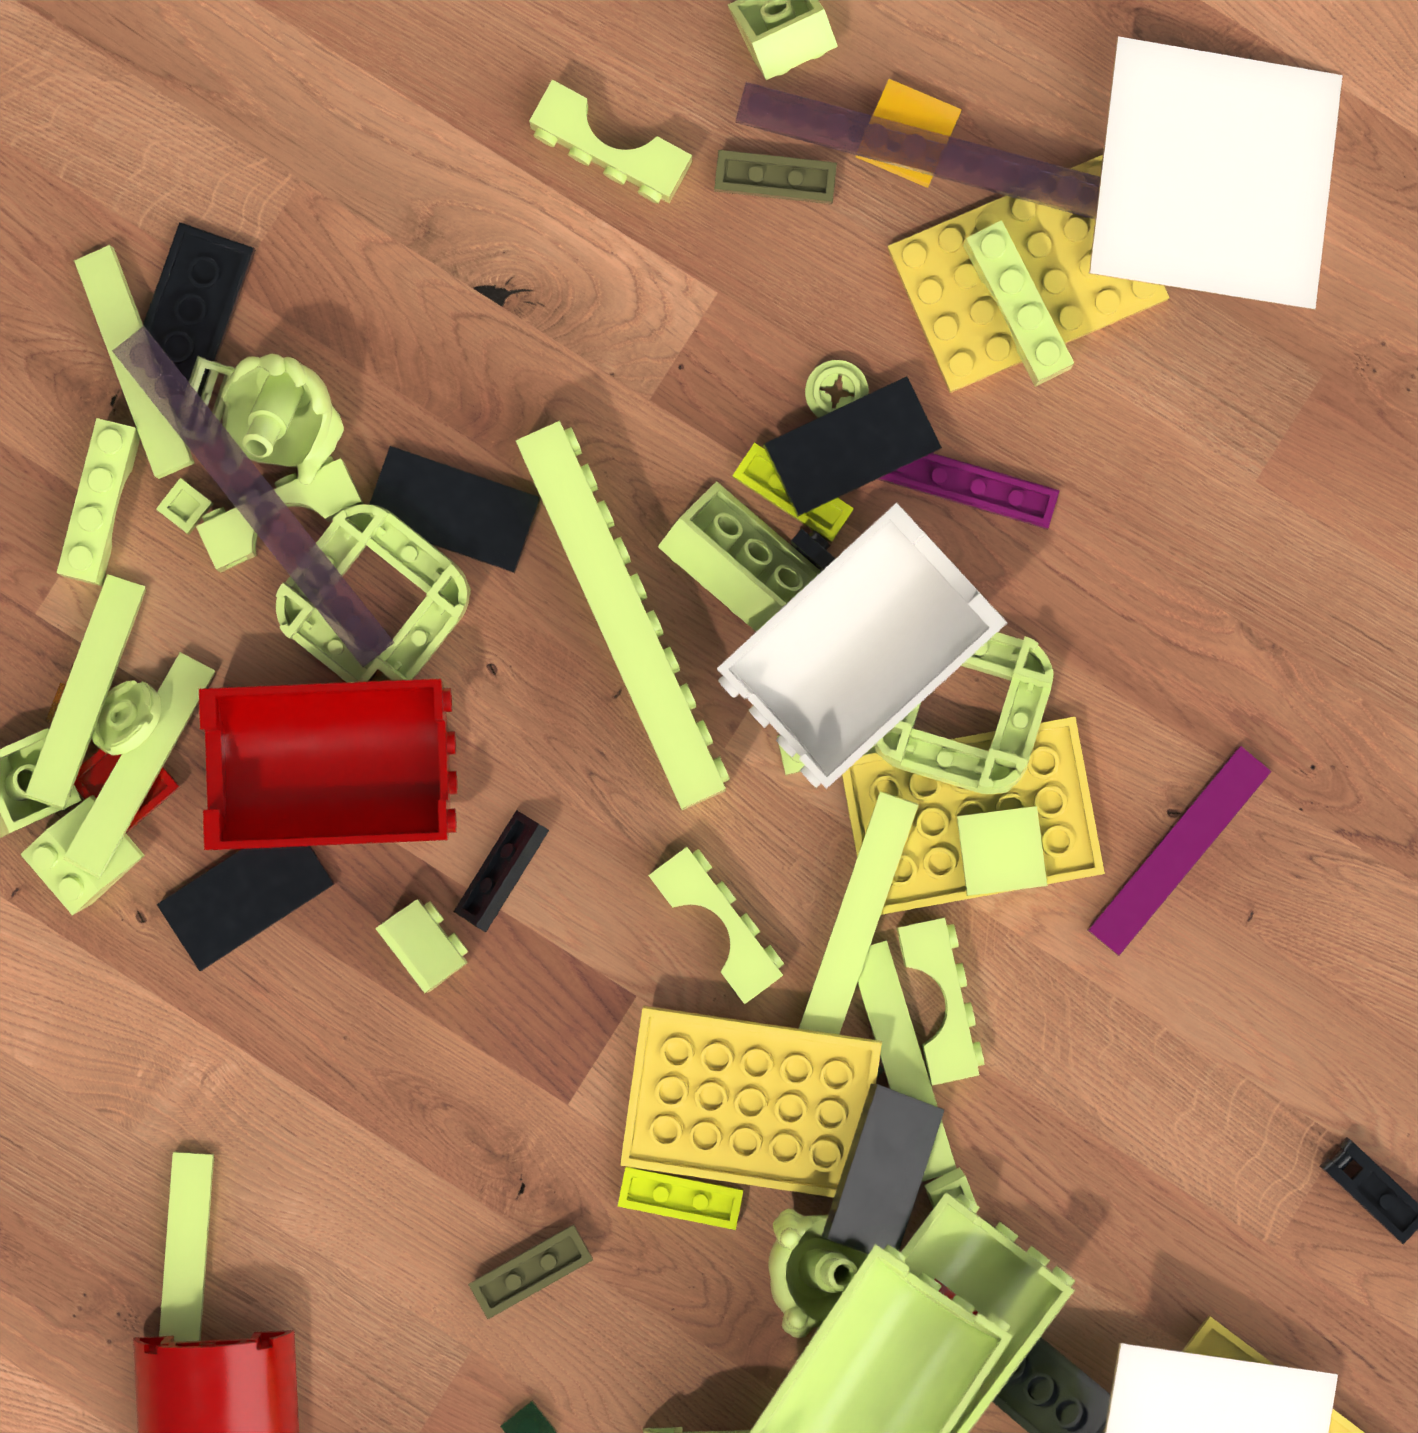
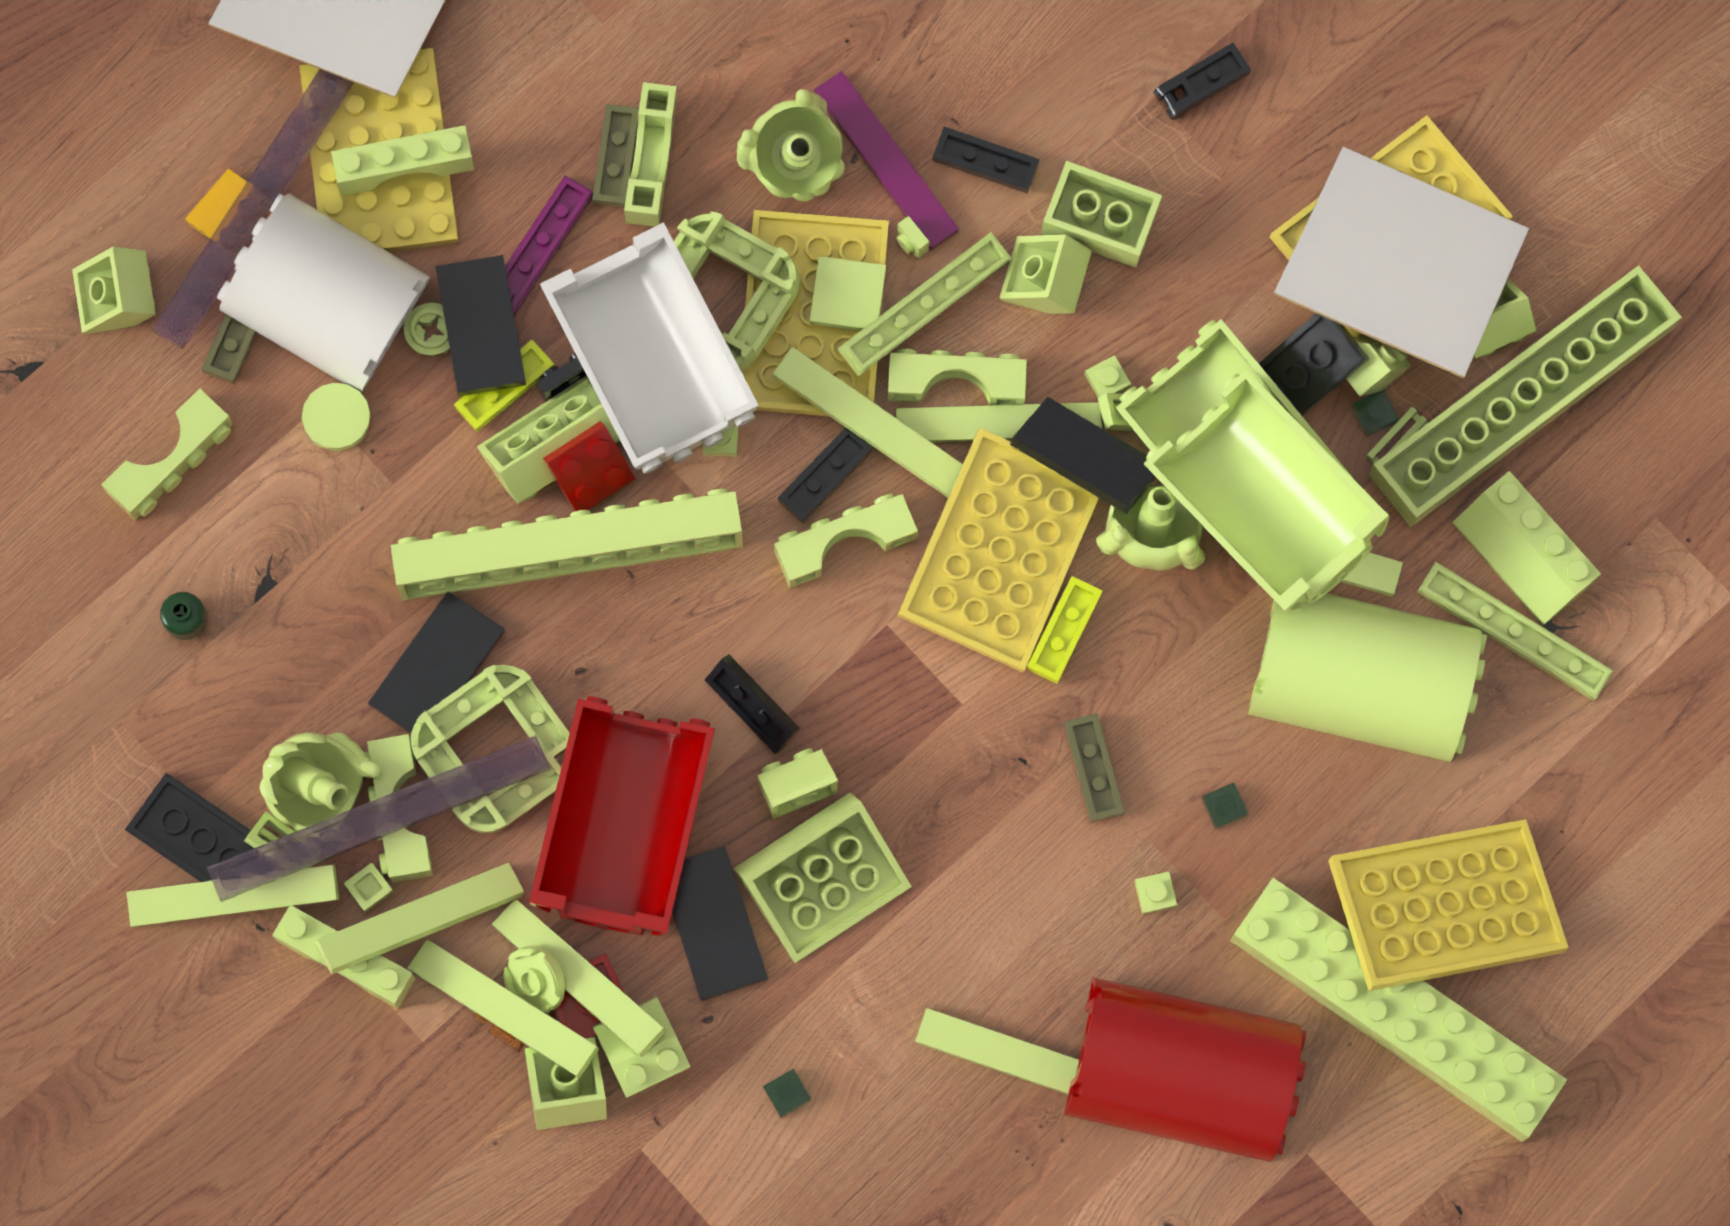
camera: 80 degrees left, 10 degrees down
none -> dark green head [160,592,207,640]
none -> white cylinder [217,193,431,394]
none -> yellowish green tile [302,383,371,452]
none -> yellowish green tile [316,862,524,975]
none -> red plate [543,421,636,512]
none -> olive plate [592,104,639,208]
none -> yellowish green arch [624,82,678,227]
none -> yellowish green slope [733,793,912,963]
none -> yellowish green piece [736,89,845,202]
none -> clear green plate [763,1069,811,1118]
none -> black plate [778,427,873,523]
none -> yellowish green tile [838,232,1012,376]
none -> yellowish green plate [896,216,929,259]
none -> black plate [932,127,1039,194]
none -> yellowish green slope [999,234,1092,314]
none -> yellowish green brick [1041,161,1162,268]
none -> yellowish green plate [1084,355,1131,398]
none -> yellowish green plate [1134,872,1177,915]

